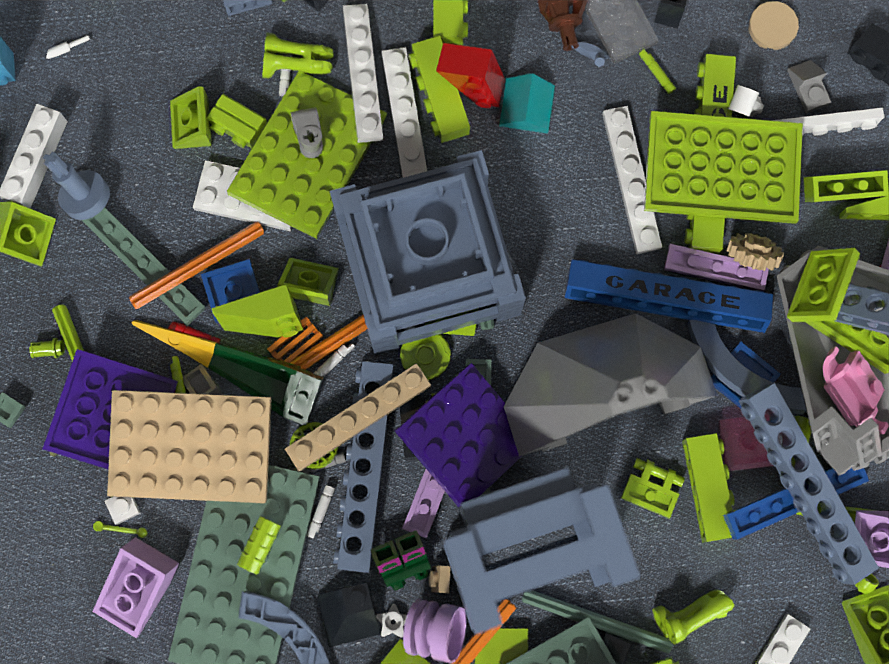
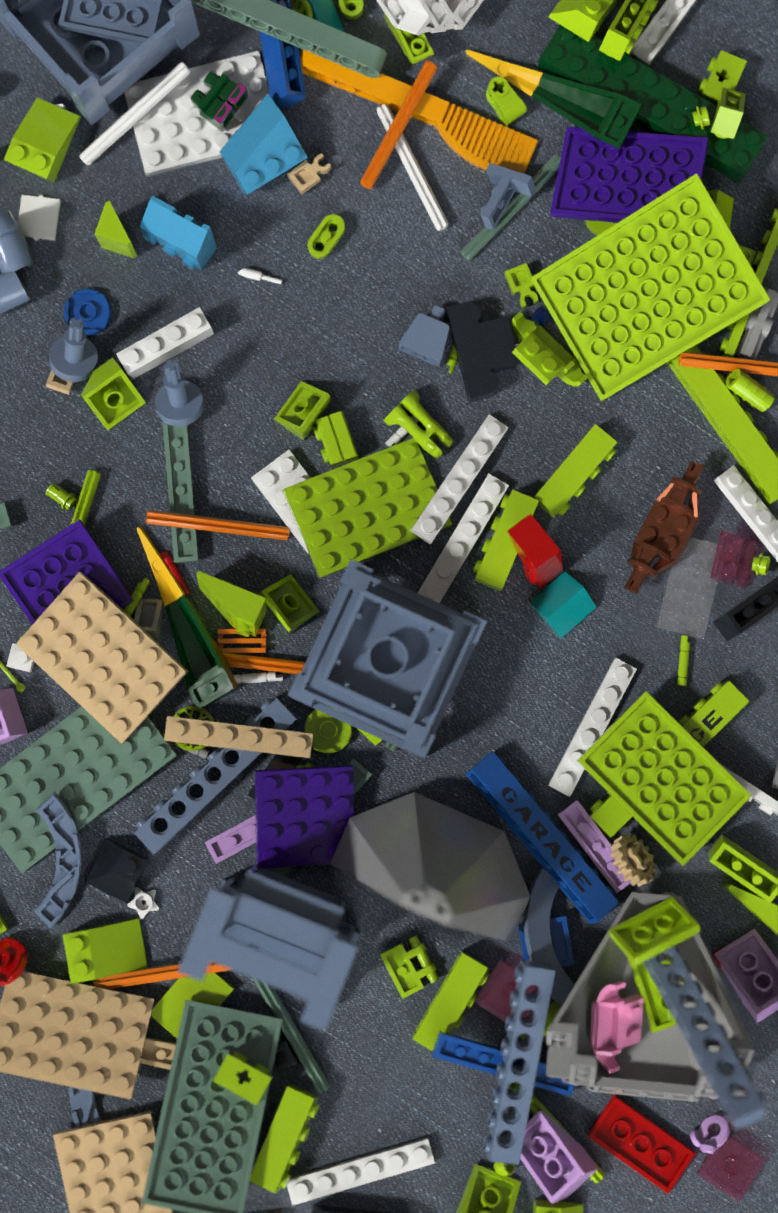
camera: 40 degrees right, 5 degrees up
blue plate [201,259,260,324] -> none
lime axle [237,516,281,574] -> none
light grey piece [291,107,323,158] -> none
white wheel [307,485,335,538] -> none
dark green hips [370,530,431,591] -> none
lavender wheel [403,598,467,663] -> none
tan plate [429,566,450,593] -> none
sand blue bar [571,41,610,67] -> none
lime piece [652,589,734,645] -> none
white piece [728,85,764,117] -> none

